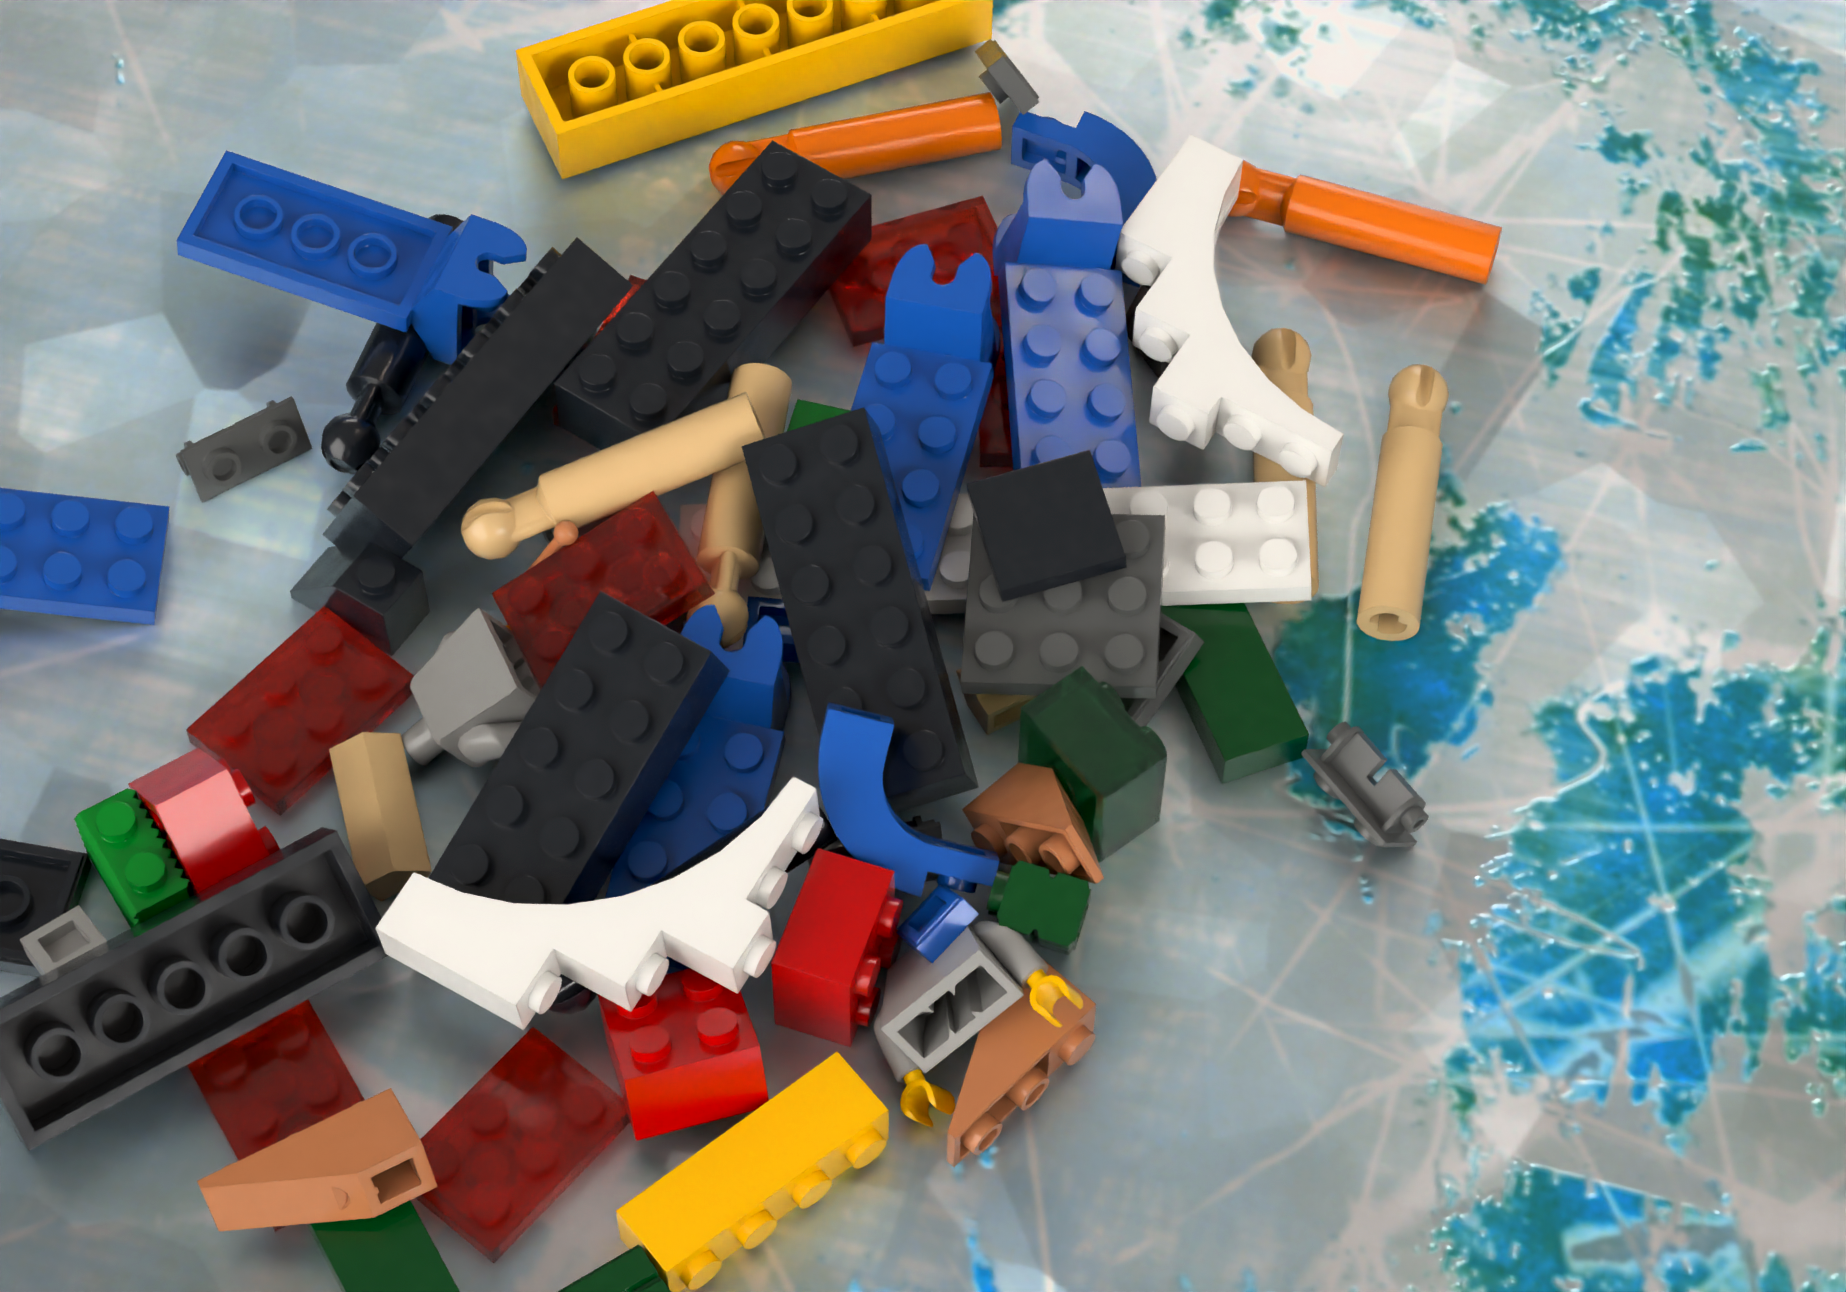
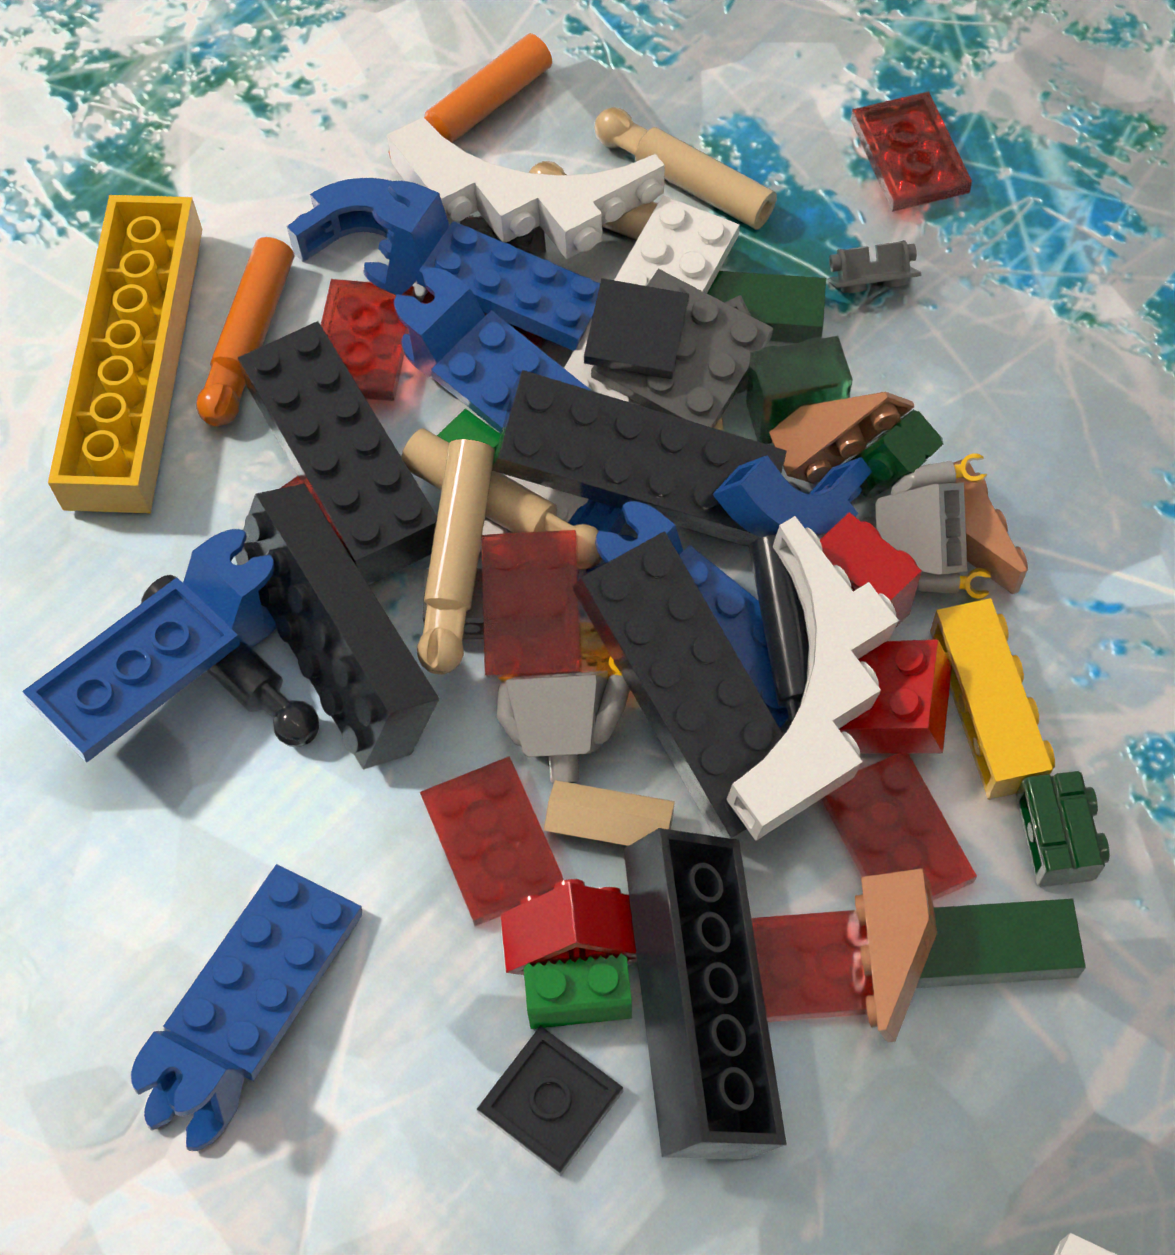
camera: 60 degrees left, 5 degrees up
light grey tile [20,905,107,975] -> none
dark grey hinge [176,396,312,503] -> none
black slope [290,542,430,656] -> none
nougat hinge [508,521,579,601] -> none
blue tile [896,884,979,963] -> none
dark grey plate [975,39,1039,115] -> none
none -> clear red plate [851,91,972,212]

